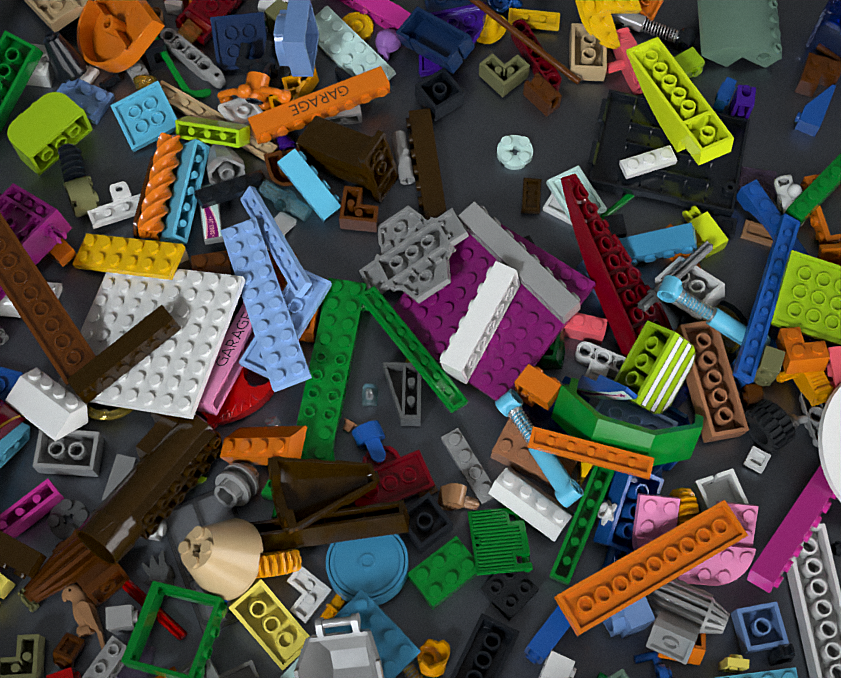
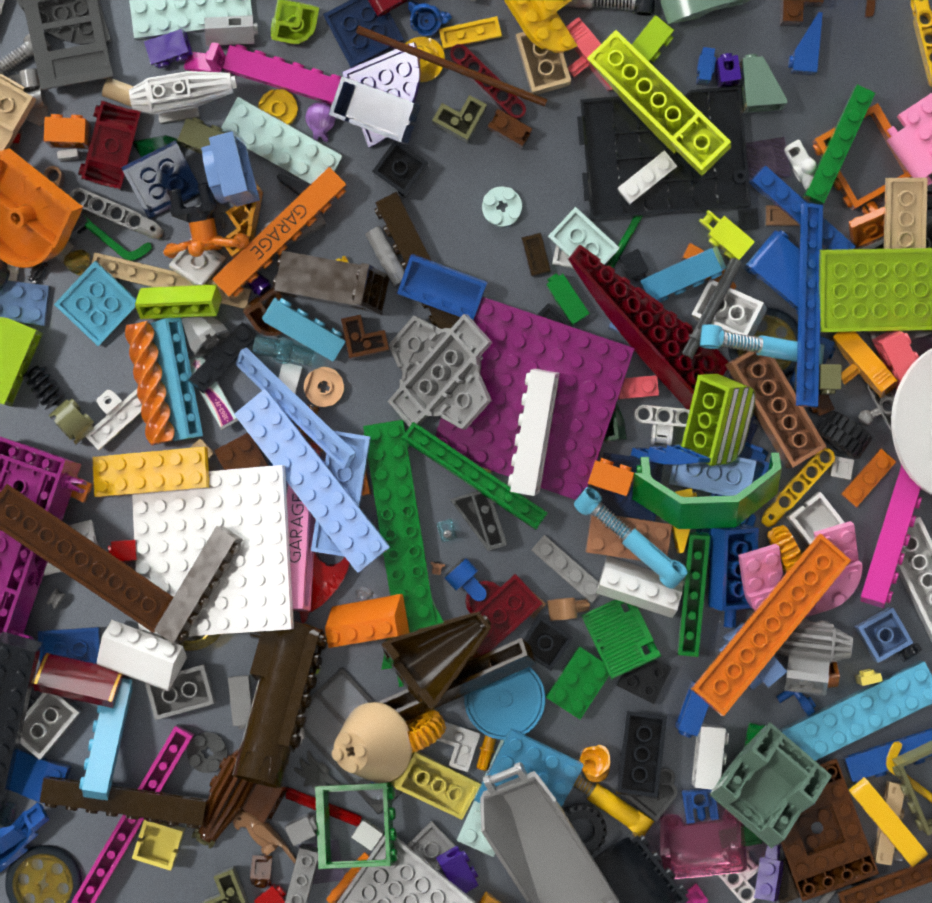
camera: 15 degrees left, 20 degrees up
reddish brown piece [133,156,154,239] -> none
clear orange plate [177,18,203,44] -> none
light grey piece [214,461,260,508] -> none
light grey brick [458,202,581,324] -> none
orange plate [528,426,655,480] -> none
white plate [598,500,617,526] -> none
orange brick [776,327,830,374] -> none
none -> red brick [108,540,137,561]
none -> light nougat plate [304,367,344,407]
none -> white brick [351,818,383,851]
none -> blue slope [397,254,488,320]
none -> green brick [546,273,590,326]
none -> sand green slope [739,54,787,113]
none -> blue windscreen [743,230,800,315]
none -> yellow piece [761,448,835,527]
none -> orange plate [841,449,896,507]

